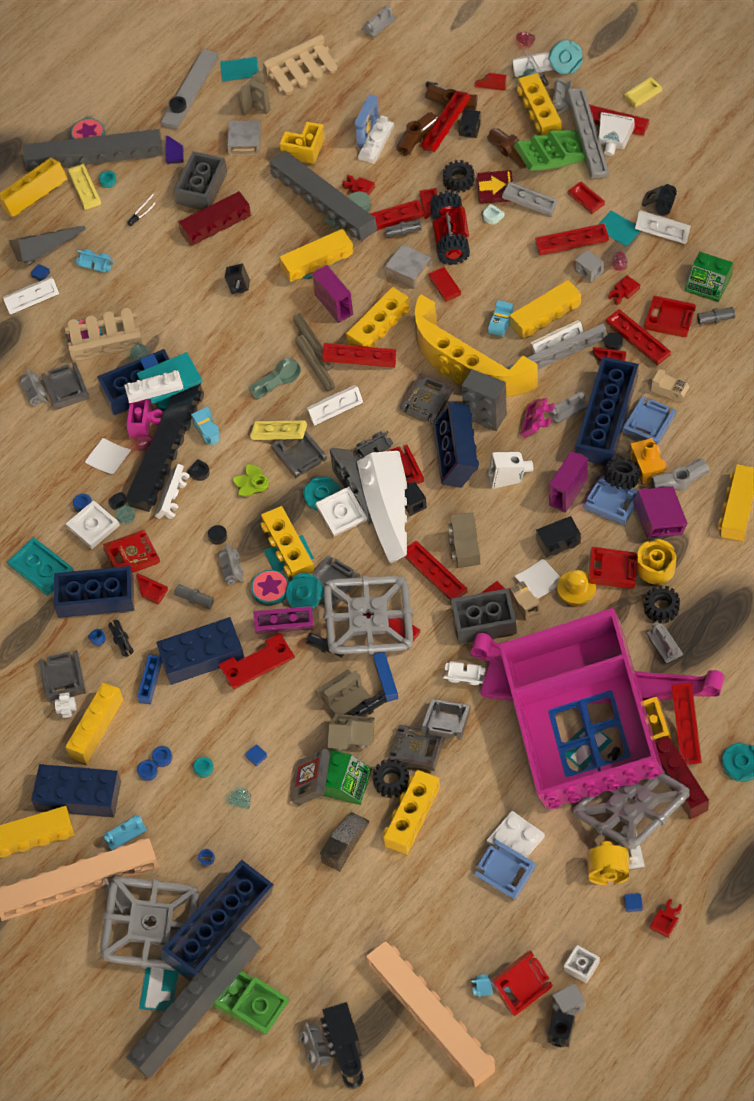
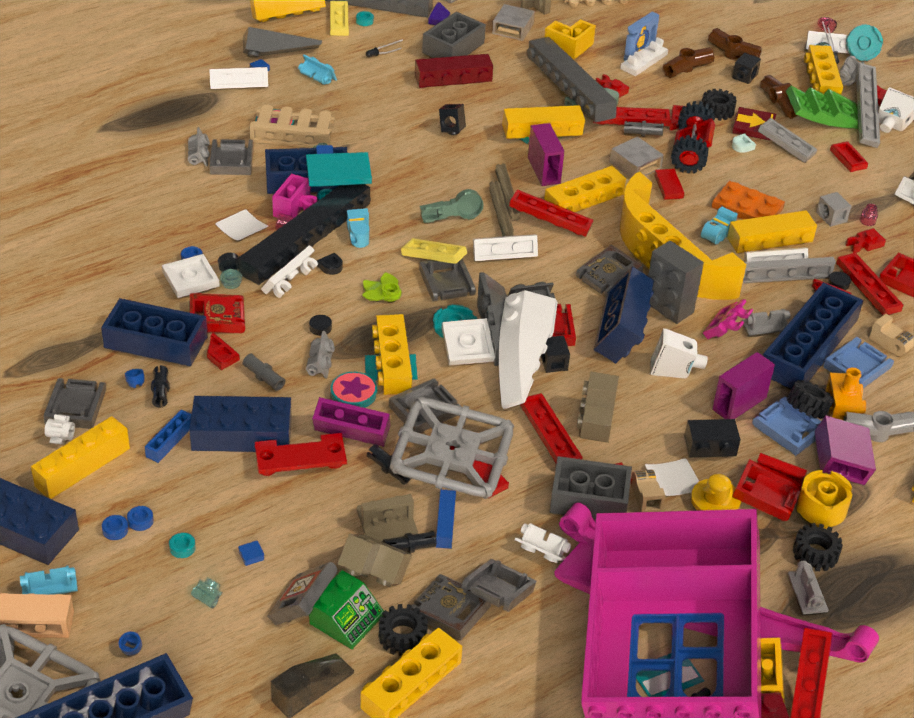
camera: 10 degrees right, 15 degrees down
teal tile [7,537,74,596] -> none
white plate [125,370,183,403] -> none
teal tile [286,573,323,610] -> none
red plate [420,91,471,152] -> none
red tile [475,73,507,91] -> none
red plate [535,223,609,256] -> none
teal sticker [599,210,641,246] -> none
none -> orange plate [712,181,785,220]
none -> red tile [757,453,807,484]

